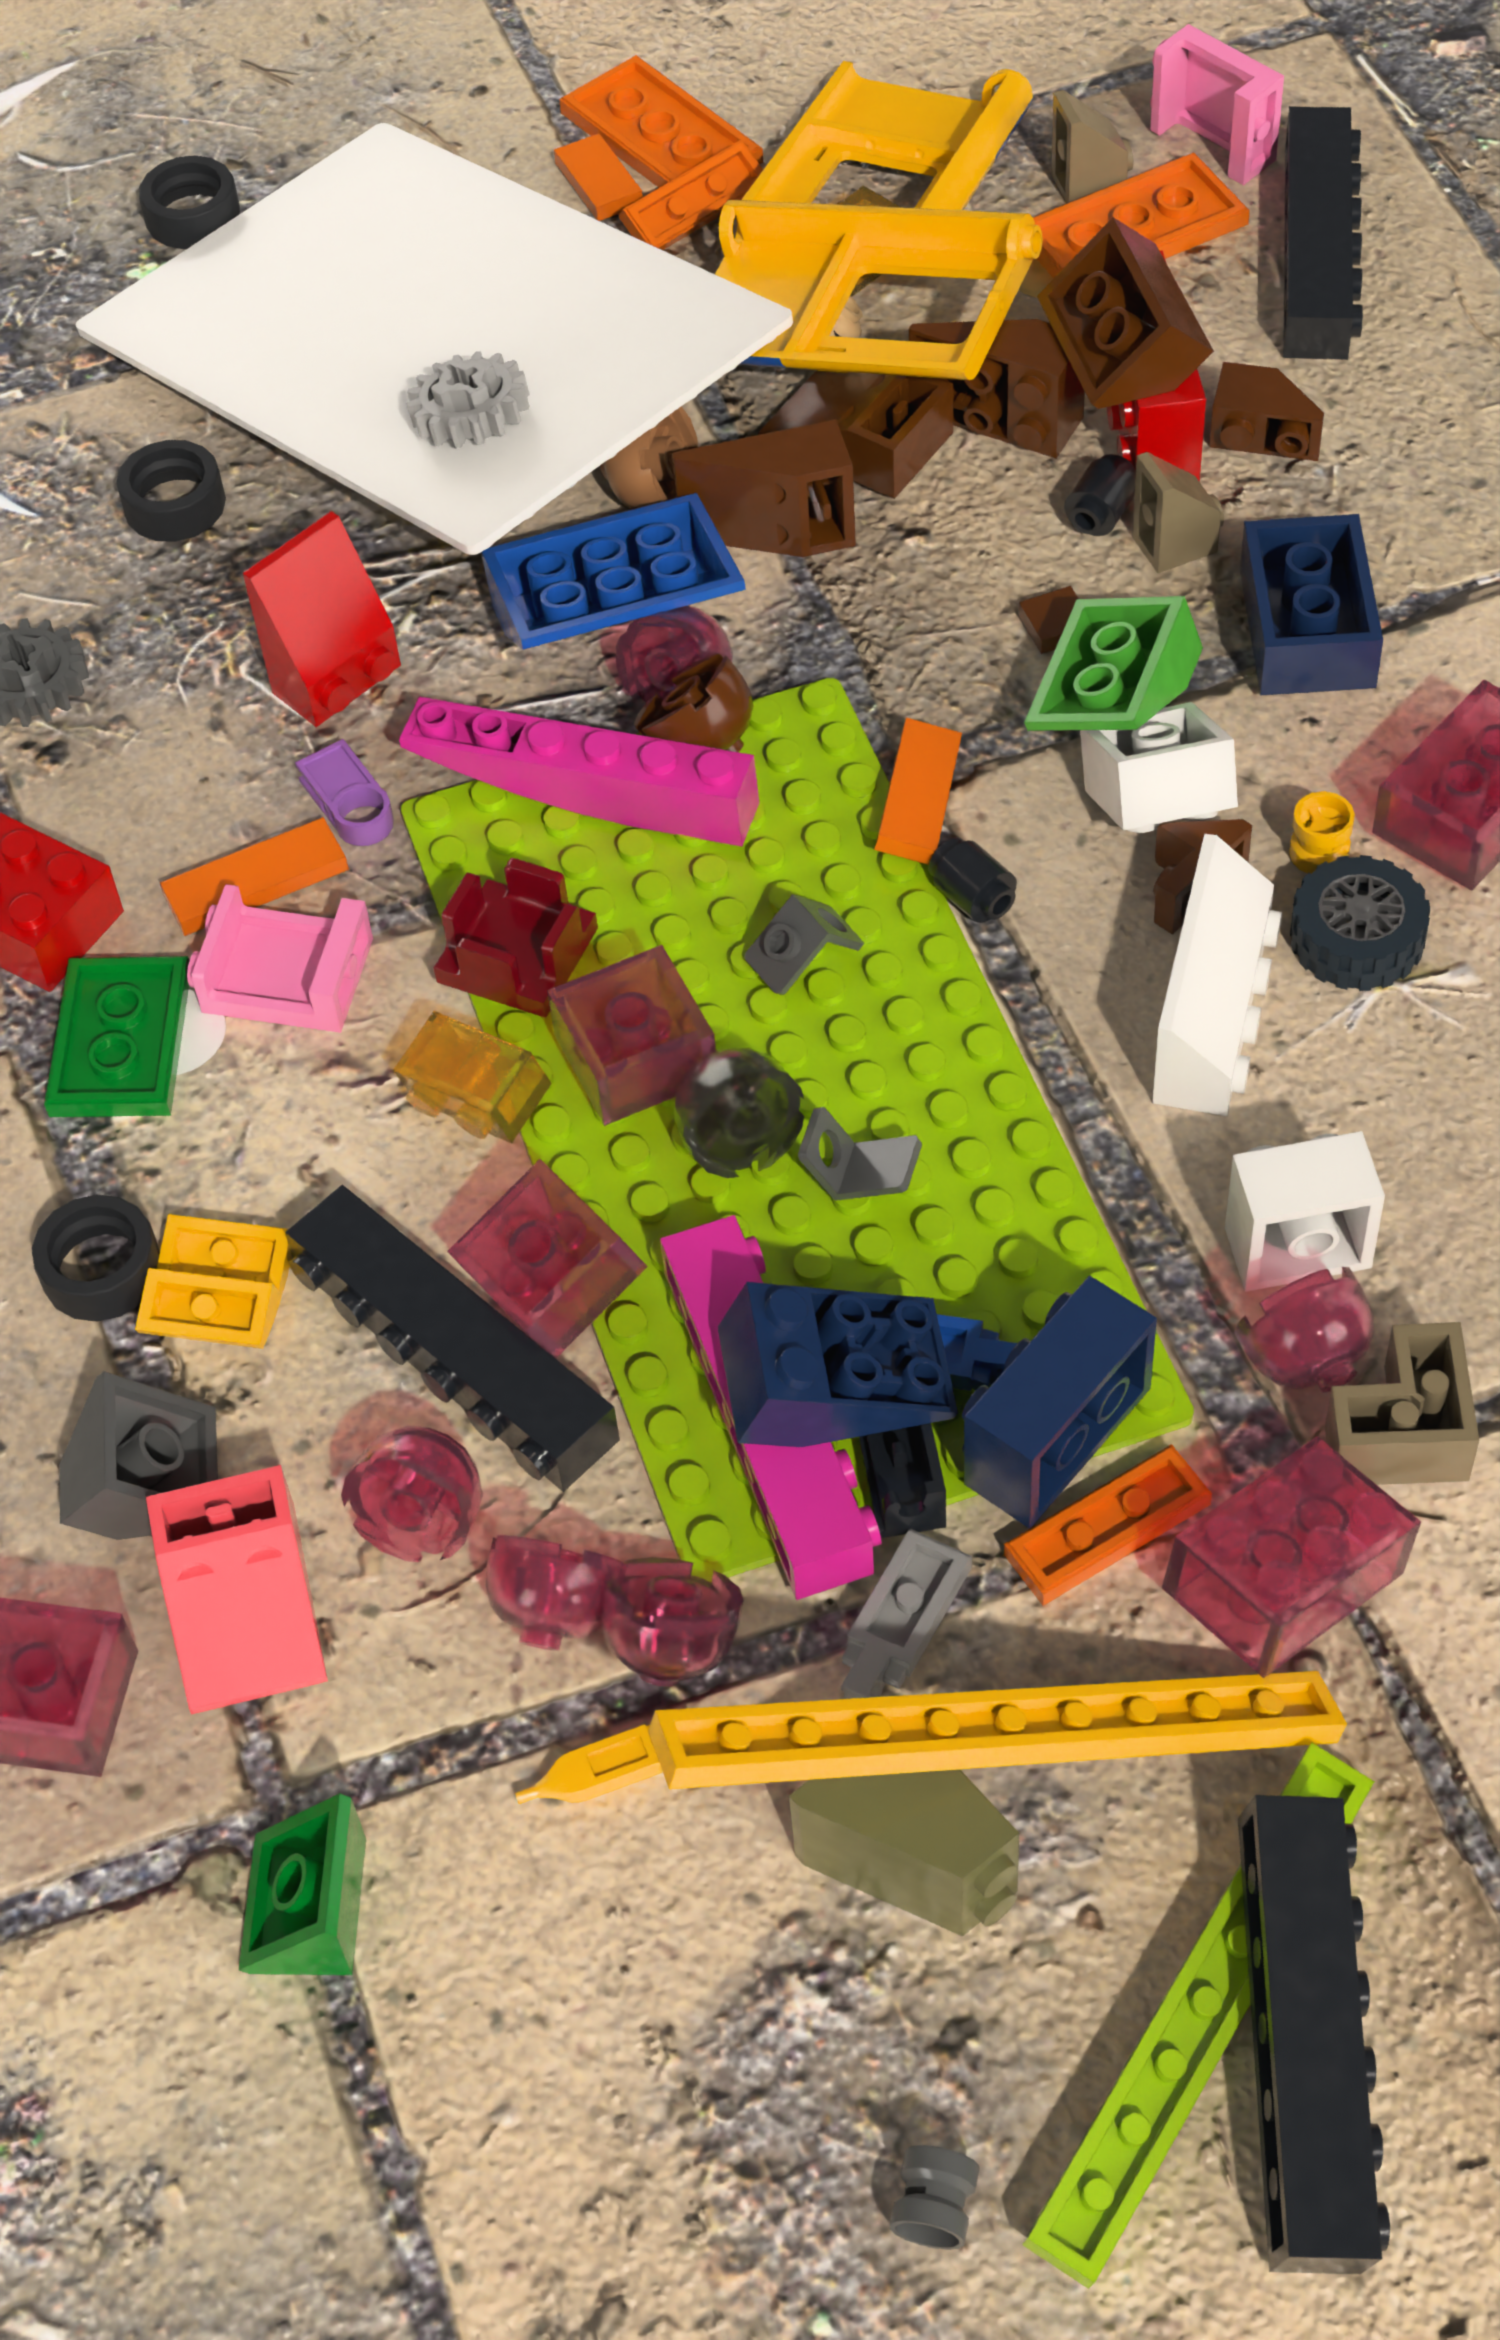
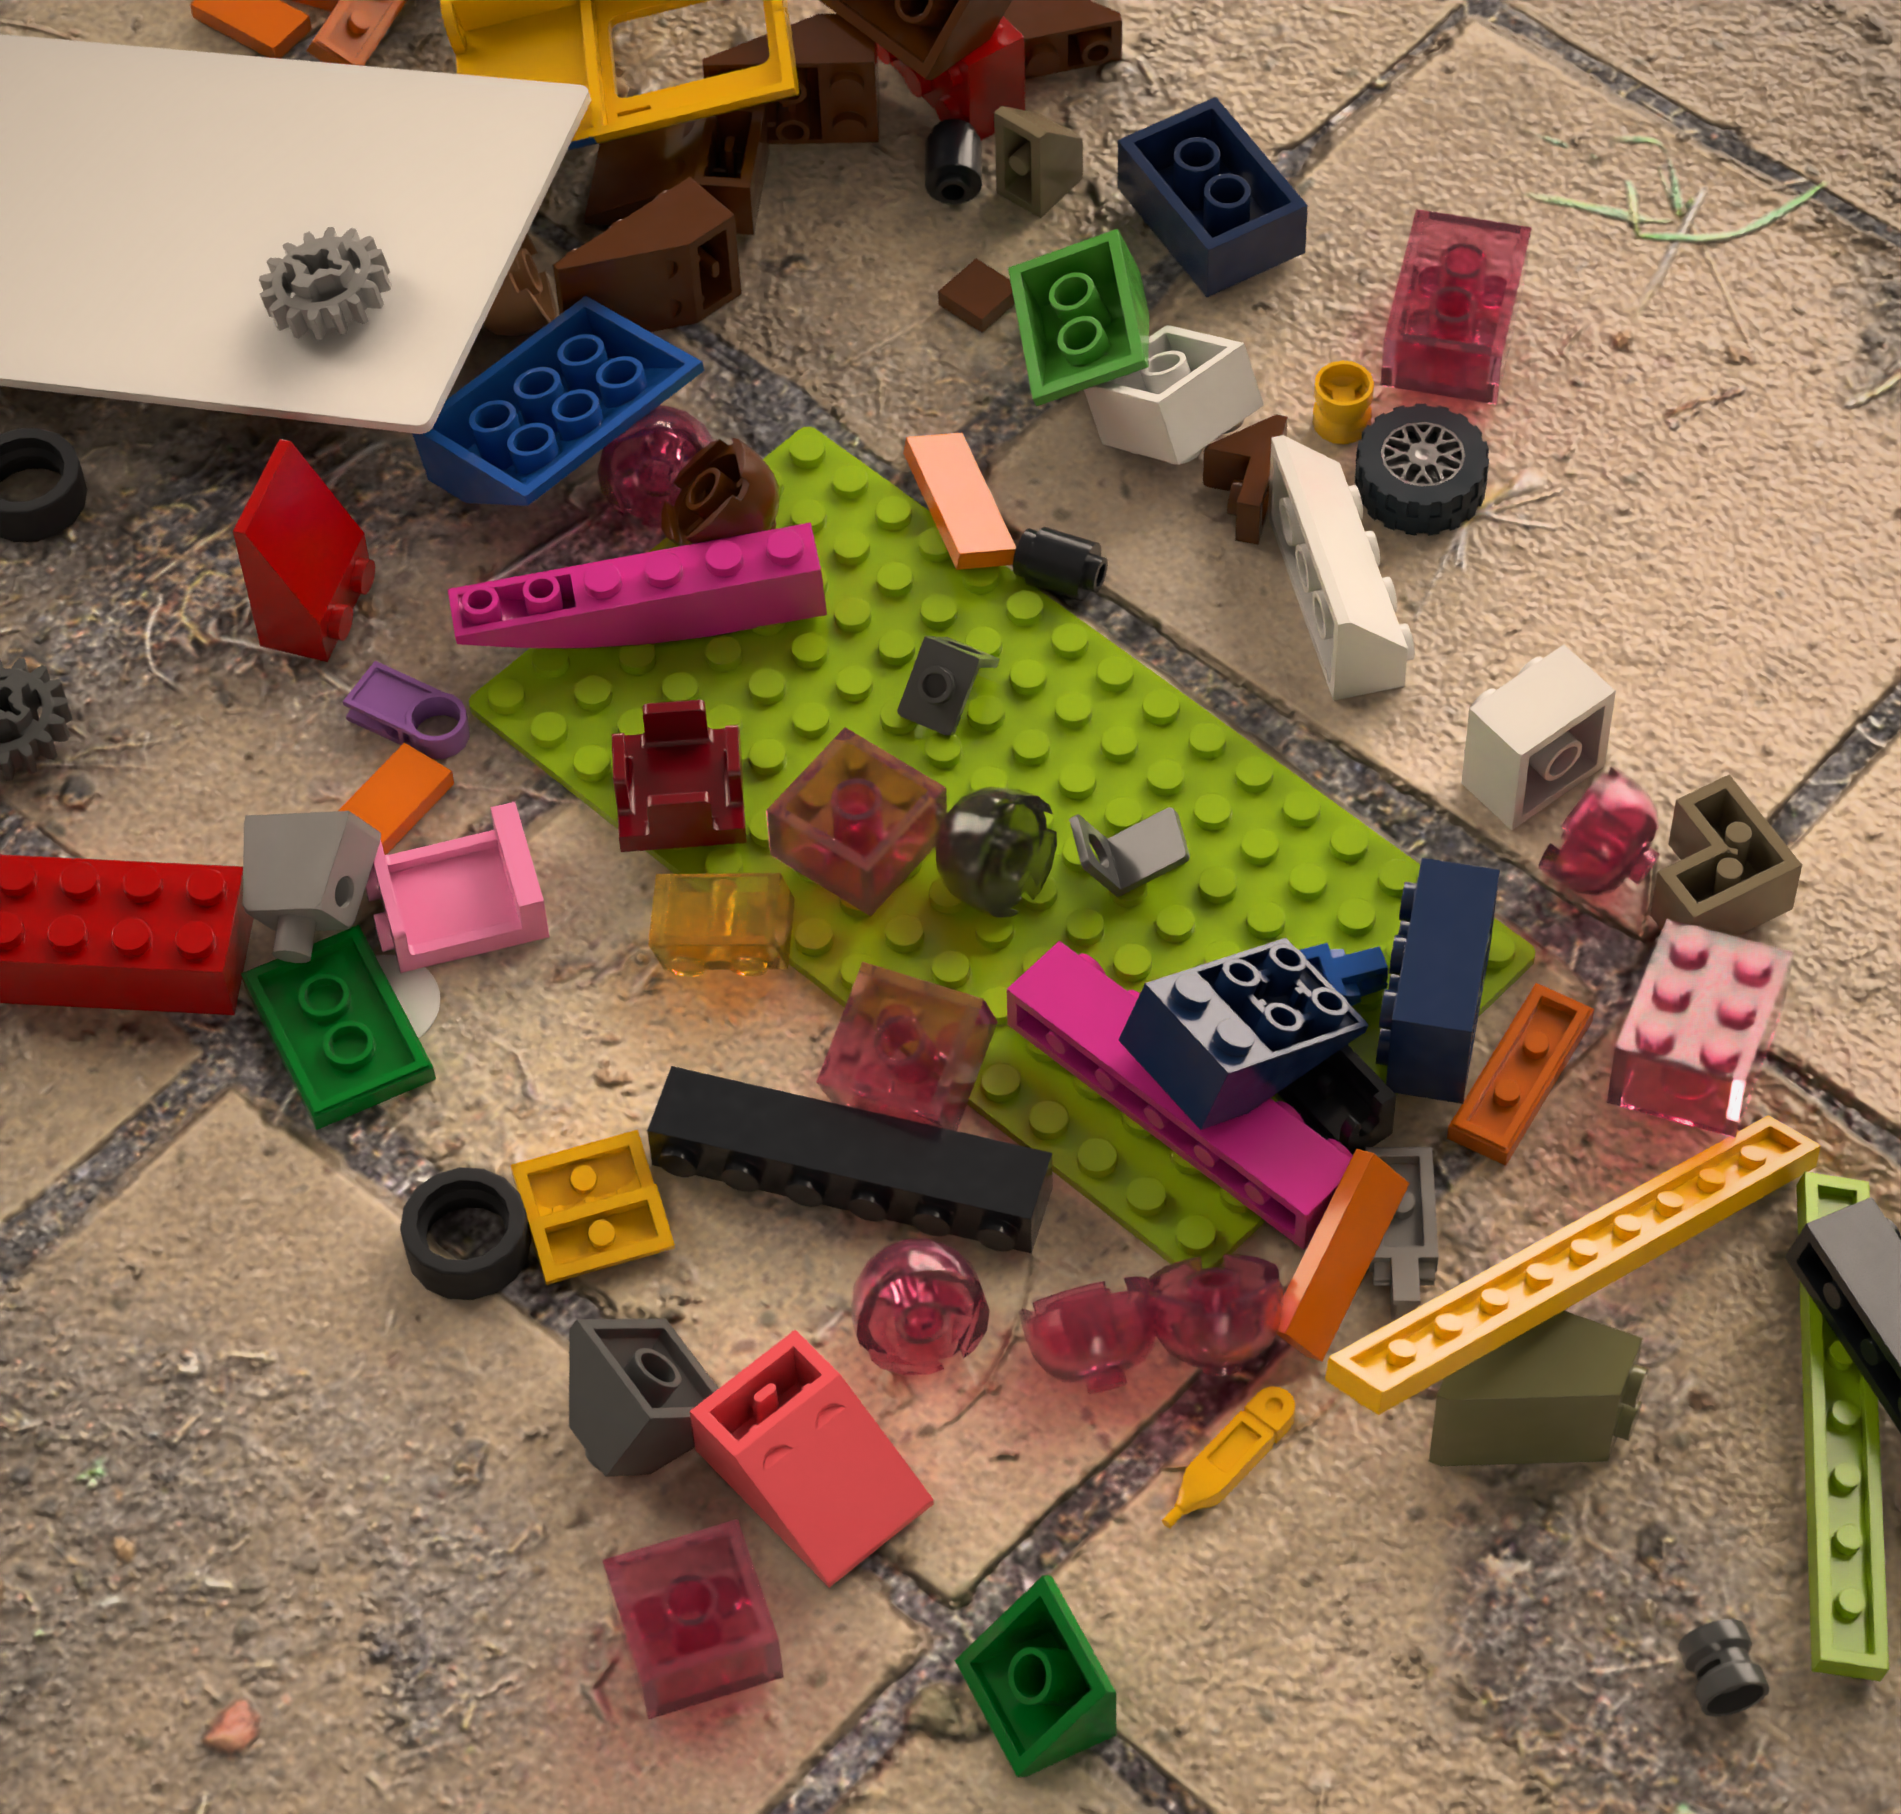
camera: 30 degrees left, 0 degrees up
none -> light grey torso [243,811,381,963]
none -> orange tile [1268,1149,1410,1361]

